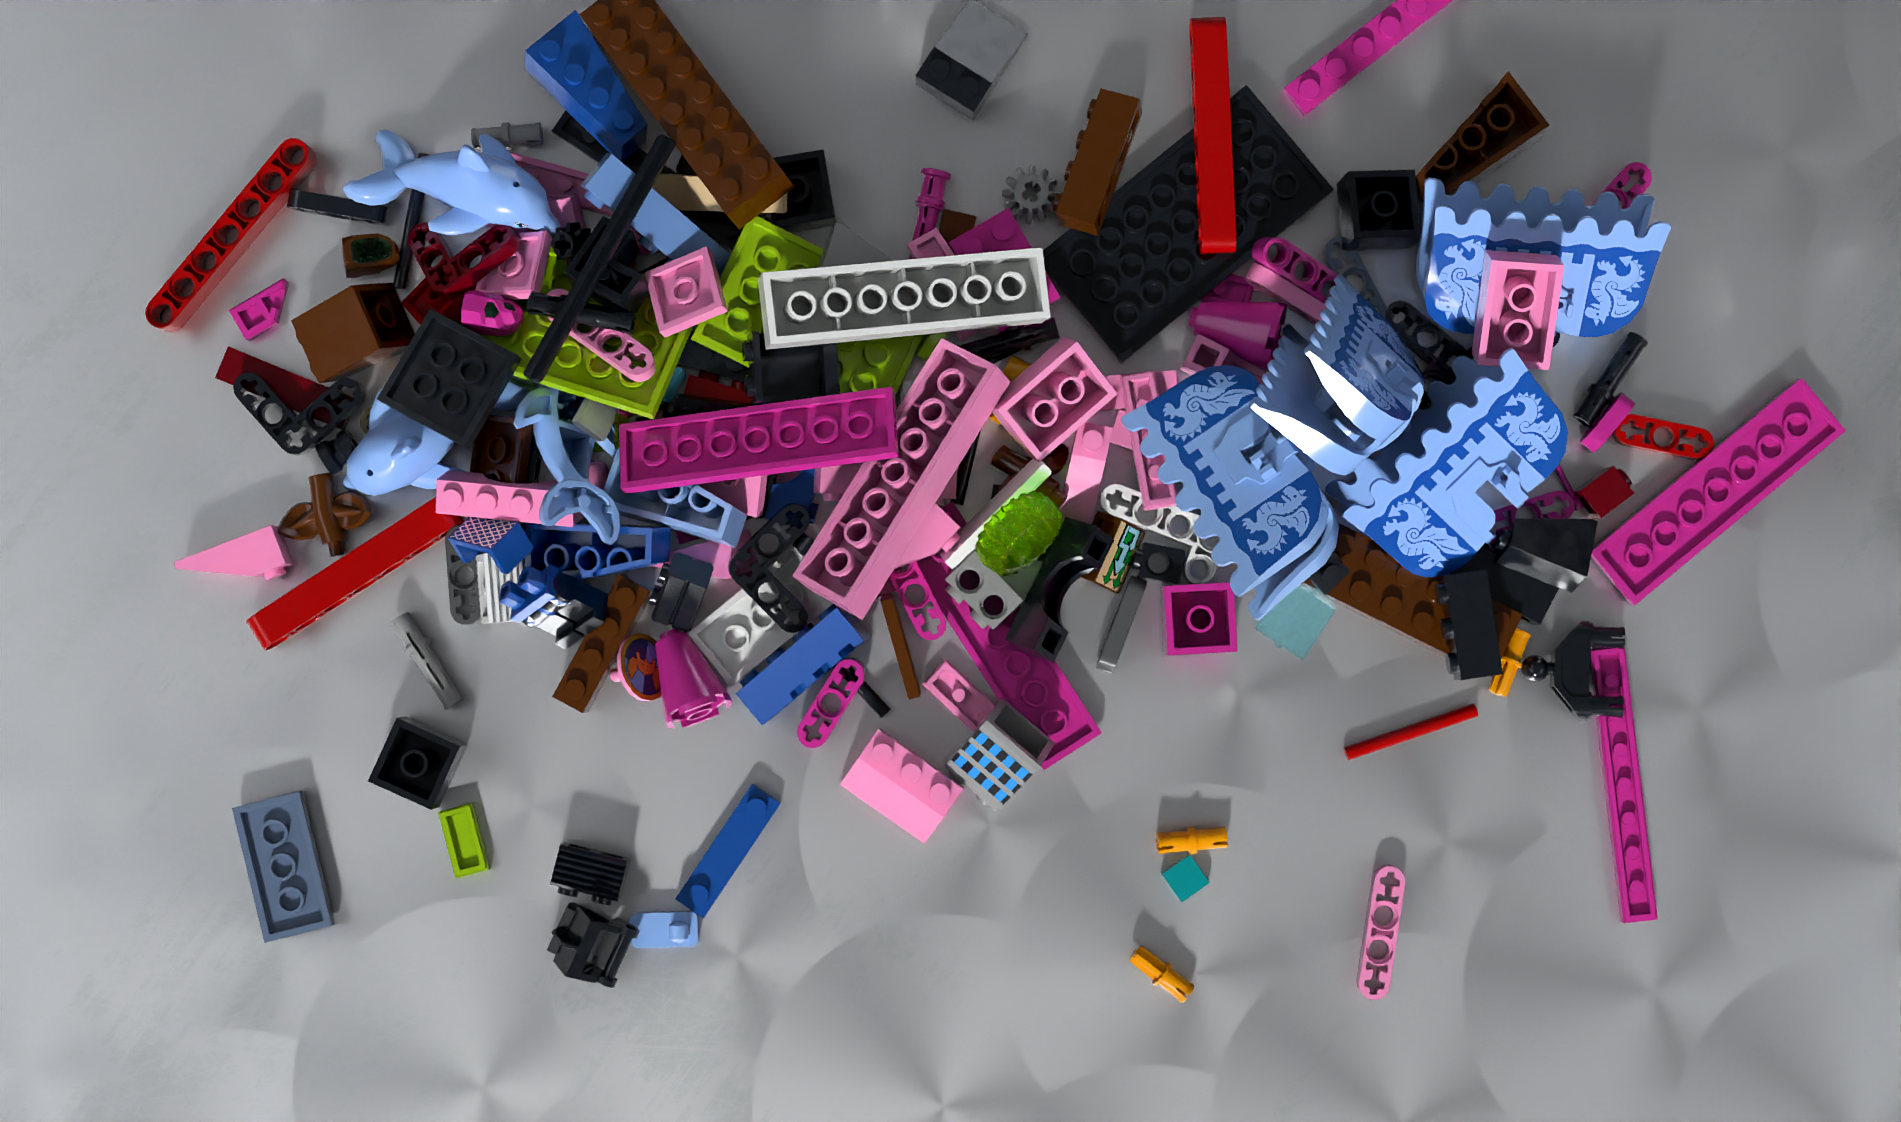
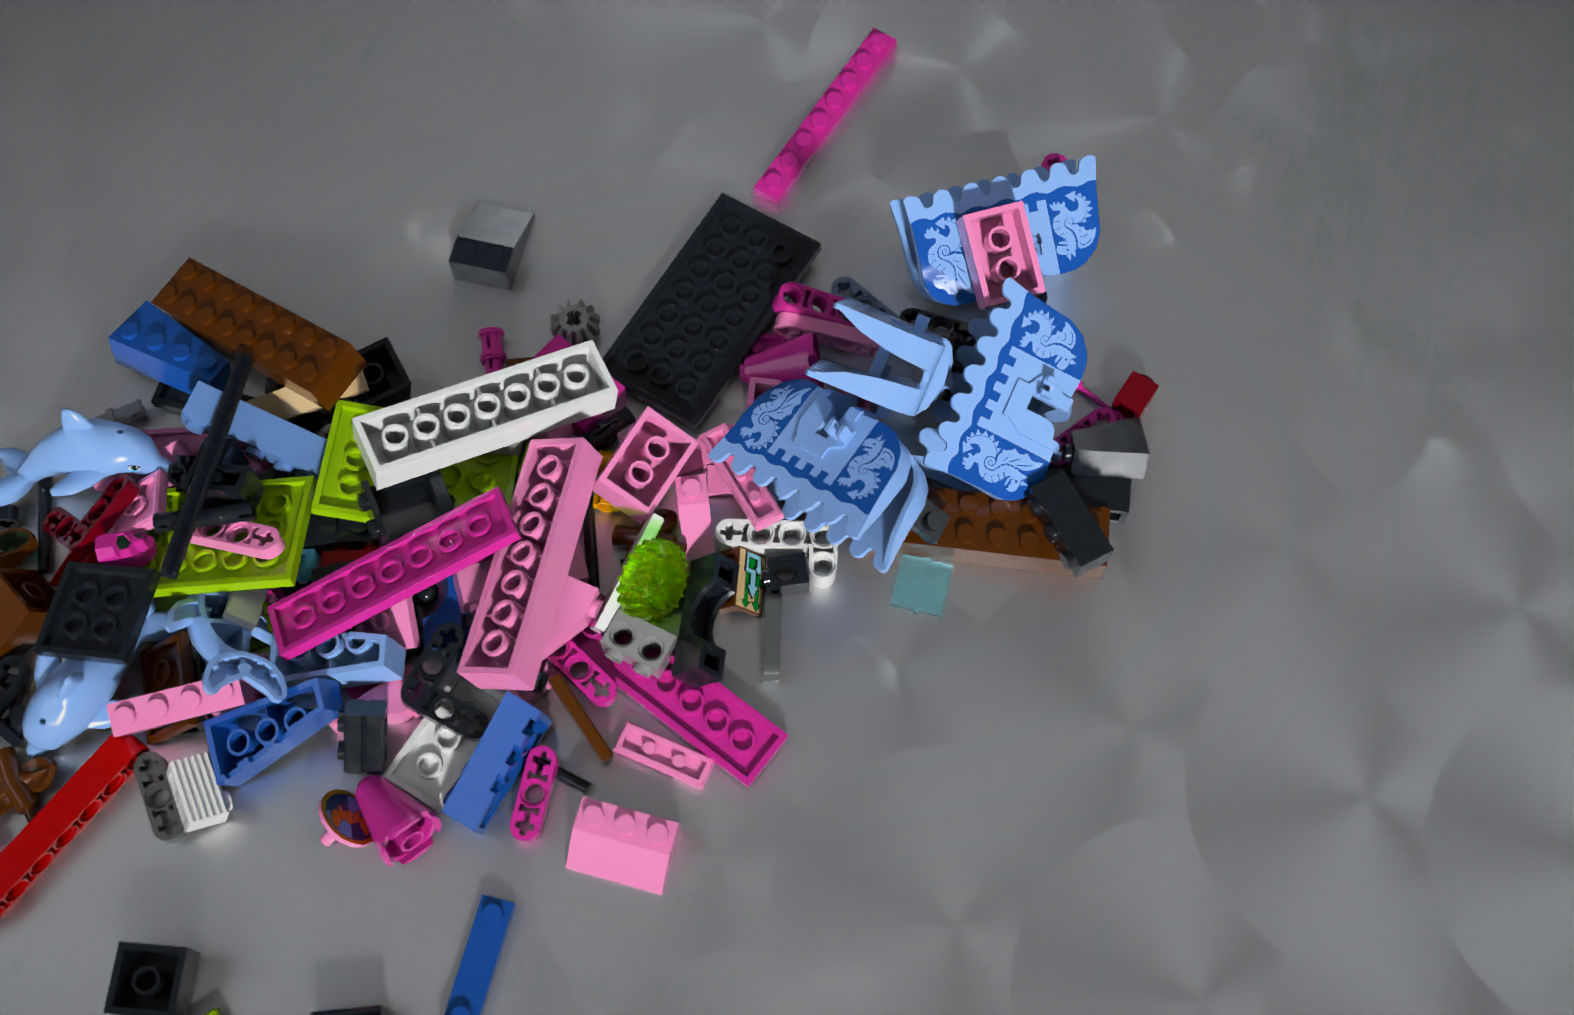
camera: 20 degrees left, 20 degrees down
light grey pin [389,612,464,710] -> none
blue panel [448,517,534,574] -> none
hips [499,564,609,650] -> none
reddish brown brick [552,574,653,713] -> none
bright pink plate [645,246,728,338] -> none
light grey slope [944,698,1055,811] -> none
reddish brown brick [1053,88,1143,236] -> none
light orange axle [1129,946,1195,1003] -> none
light orange pin [1156,826,1228,854] -> none
dark pink brick [1160,582,1238,656] -> none
teal tile [1161,853,1210,902] -> none
red beam [1189,17,1236,254] -> none
black brick [1336,170,1421,250] -> none
red piece [1343,704,1478,760] -> none
bright pink beam [1356,865,1405,1000] -> none
reddish brown wedge [1416,71,1550,203] -> none
light orange axle [1488,628,1531,697] -> none
black connector [1521,621,1625,721] -> none
black pin [1572,332,1648,428] -> none
dark pink beam [1579,392,1635,453] -> none
dark pink tile [1590,646,1658,923] -> none
dark pink plate [1591,378,1846,606] -> none
red beam [1612,414,1714,460] -> none

